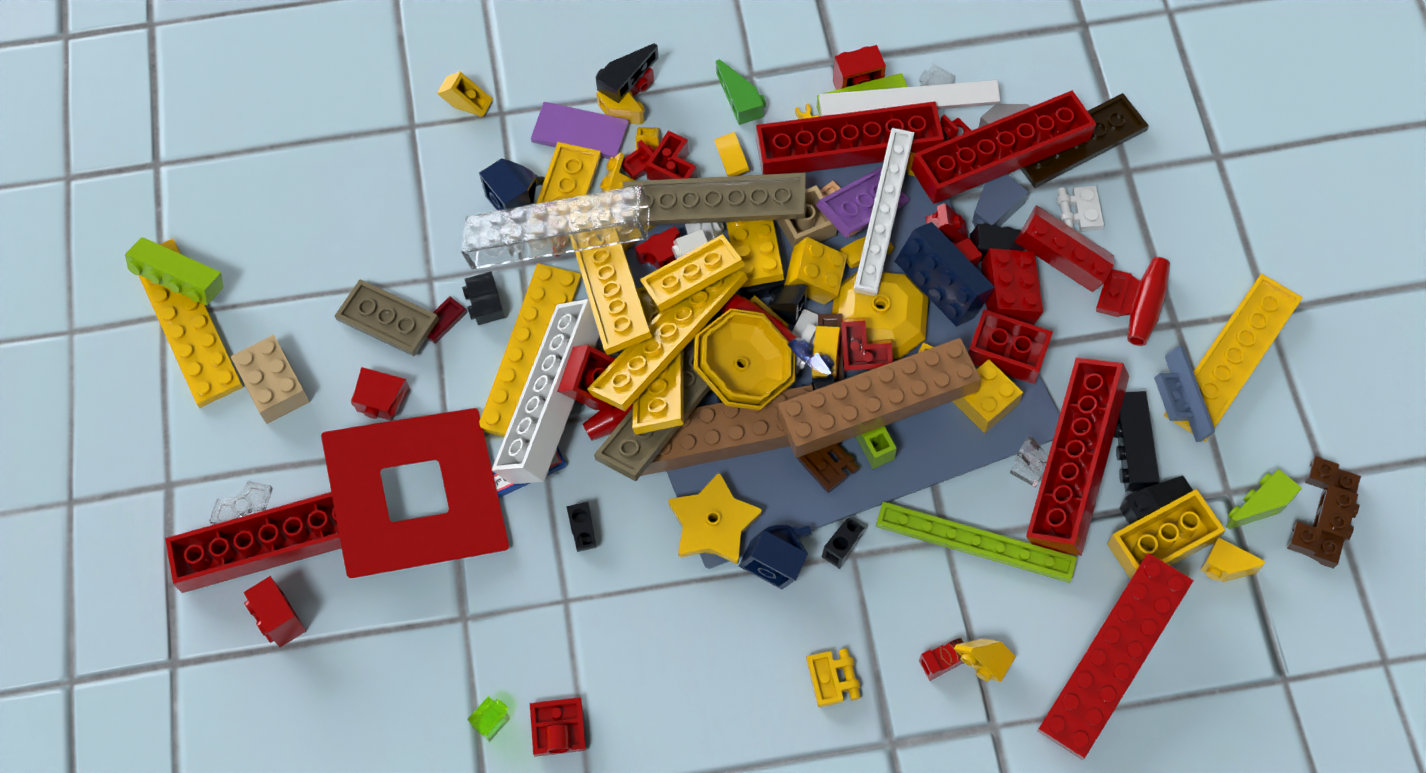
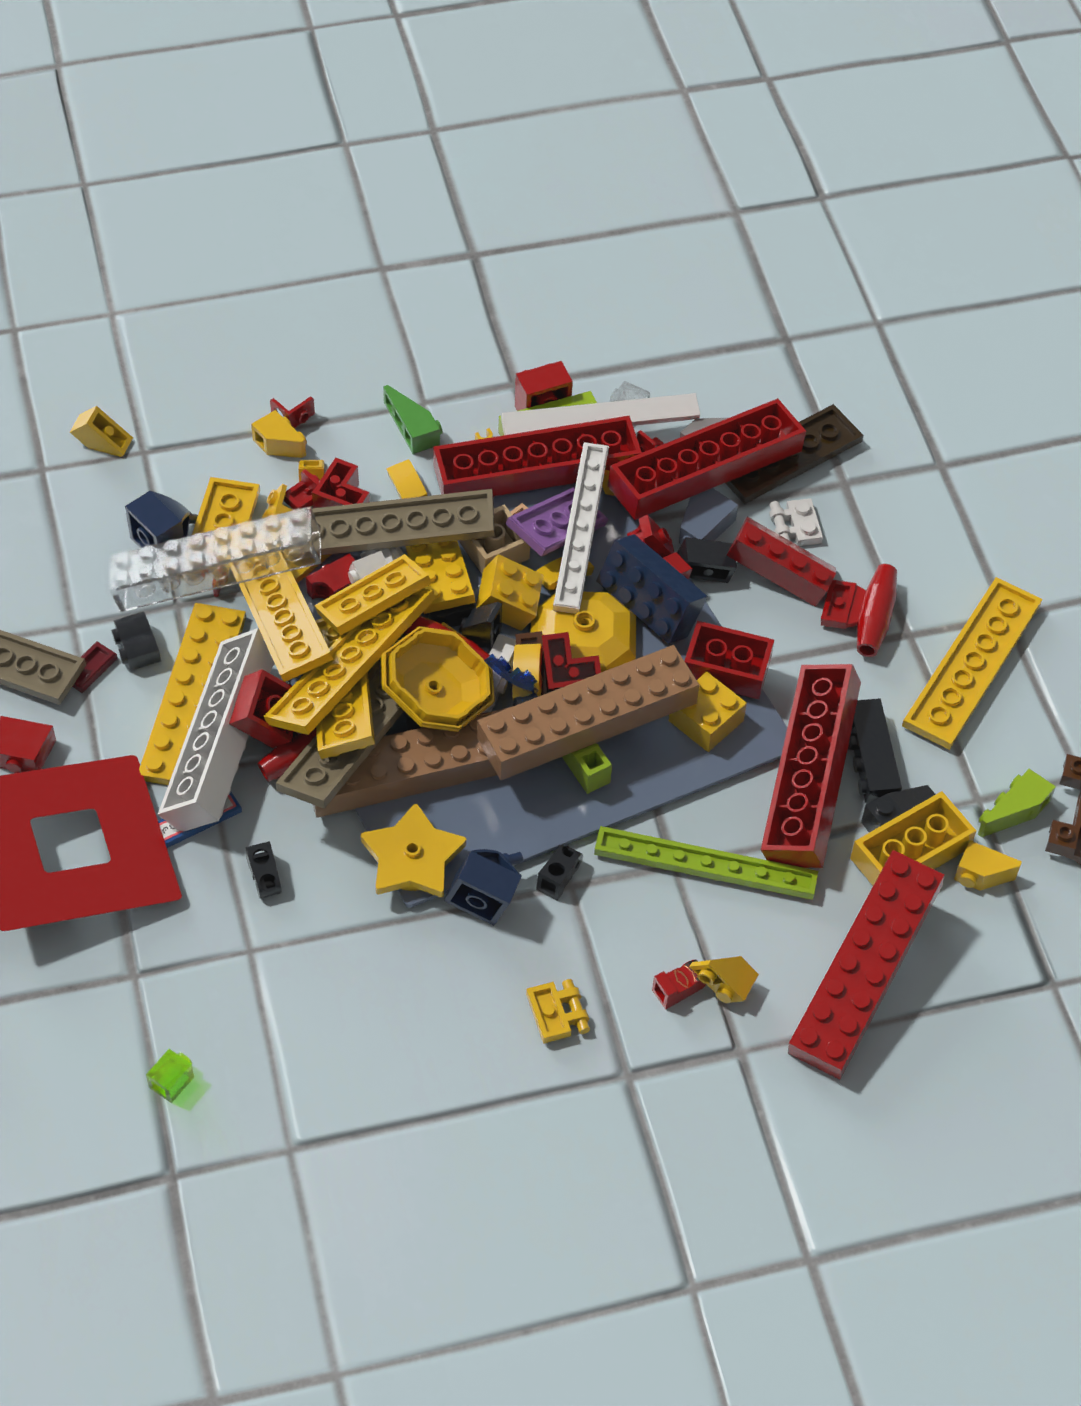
camera: 10 degrees left, 10 degrees down
red plate [529,697,586,757] -> none
medium lavender tile [531,102,629,159] -> none
black slope [595,43,659,103] -> none
reddish brown plate [797,442,860,493] -> none
red brick [981,248,1043,325] -> none
clear slope [1010,435,1048,488] -> none
sand blue bracket [1154,346,1215,442] -> none

